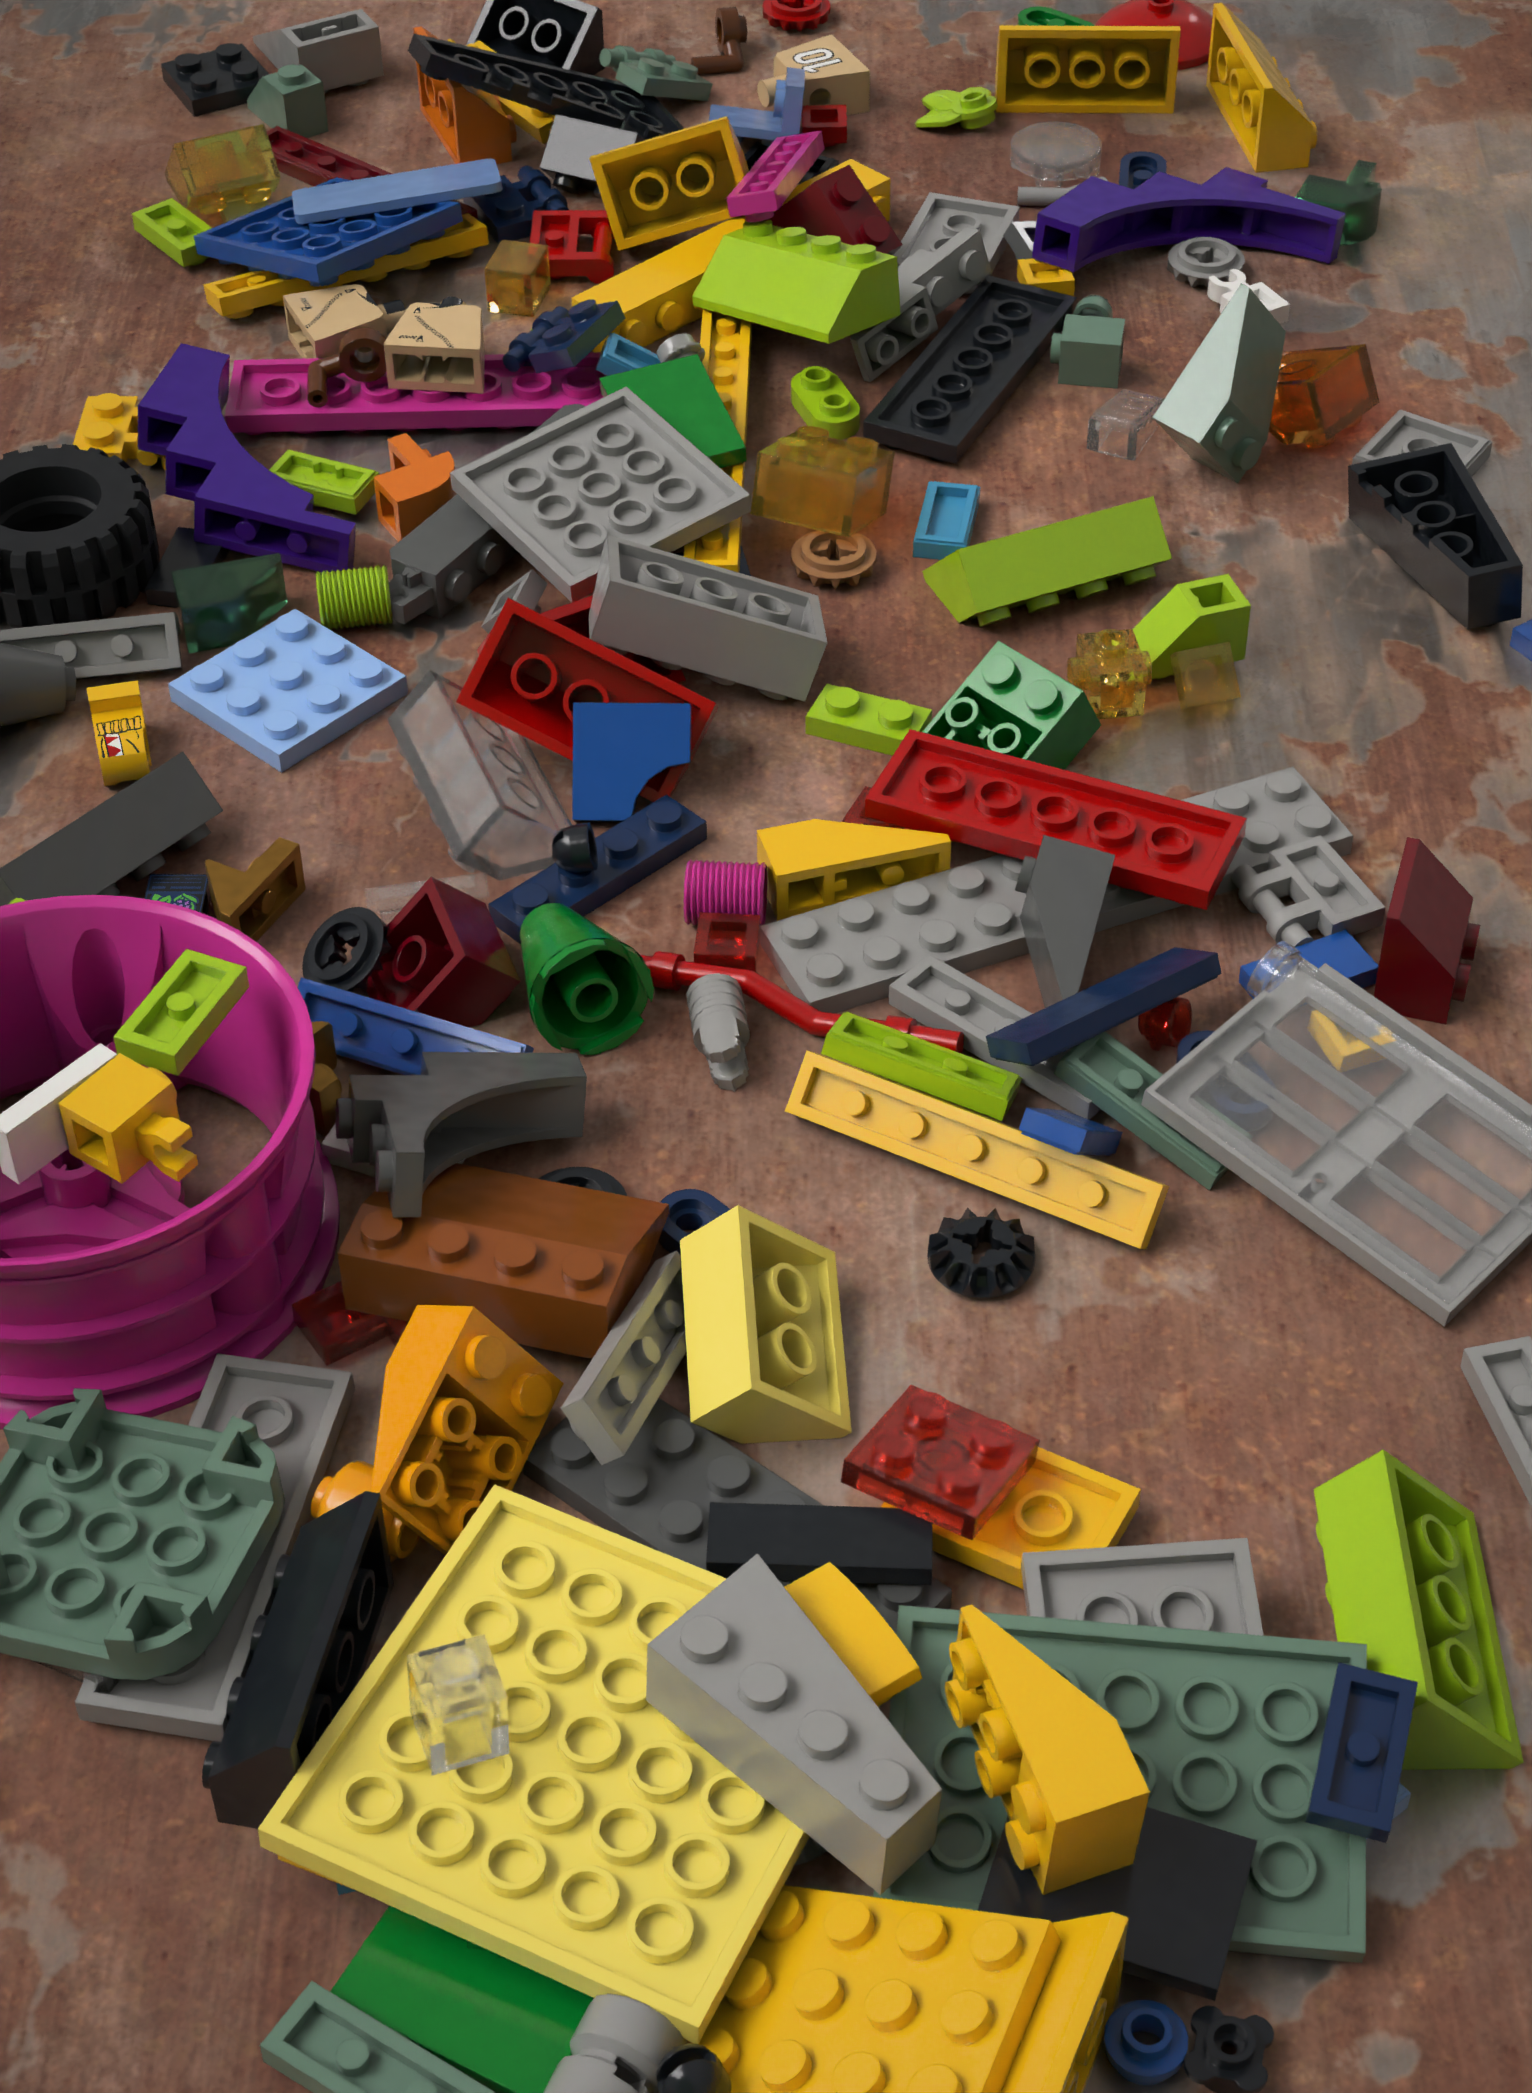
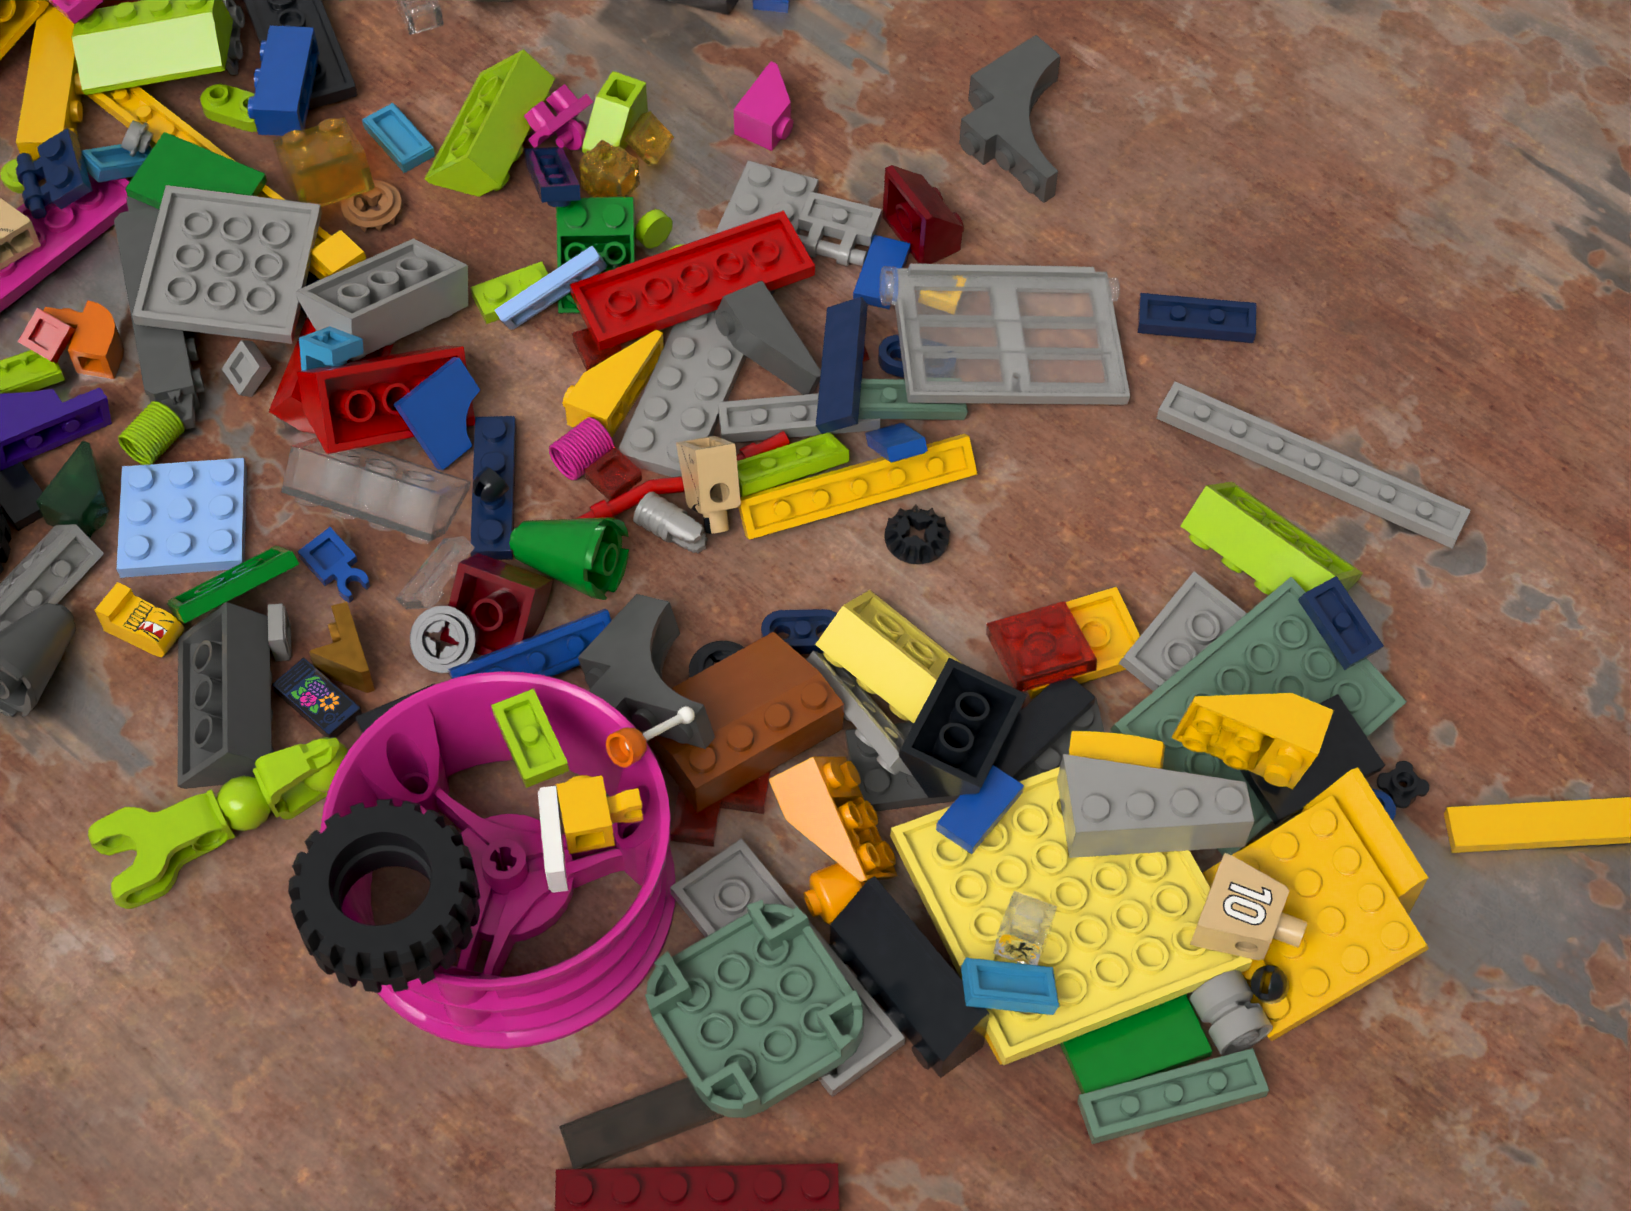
camera: 50 degrees left, 15 degrees up
none -> plate [18,308,76,363]
none -> green tile [167,545,299,623]
none -> blue brick [248,25,319,137]
none -> light grey tile [268,603,292,662]
none -> blue plate [297,527,370,603]
none -> dark azure bracket [299,326,364,370]
none -> yellow tile [311,230,366,276]
none -> light blue tile [495,245,607,330]
none -> dark pink hips [524,84,593,150]
none -> dark blue plate [525,147,581,207]
none -> orange hinge [606,706,695,767]
none -> lime tile [635,209,673,248]
none -> tan torso [676,436,741,534]
none -> dark pink slope [733,61,793,151]
none -> black slope [898,658,1027,798]
none -> blue tile [936,765,1024,854]
none -> dark azure tile [961,958,1059,1015]
none -> tan torso [1190,853,1308,960]

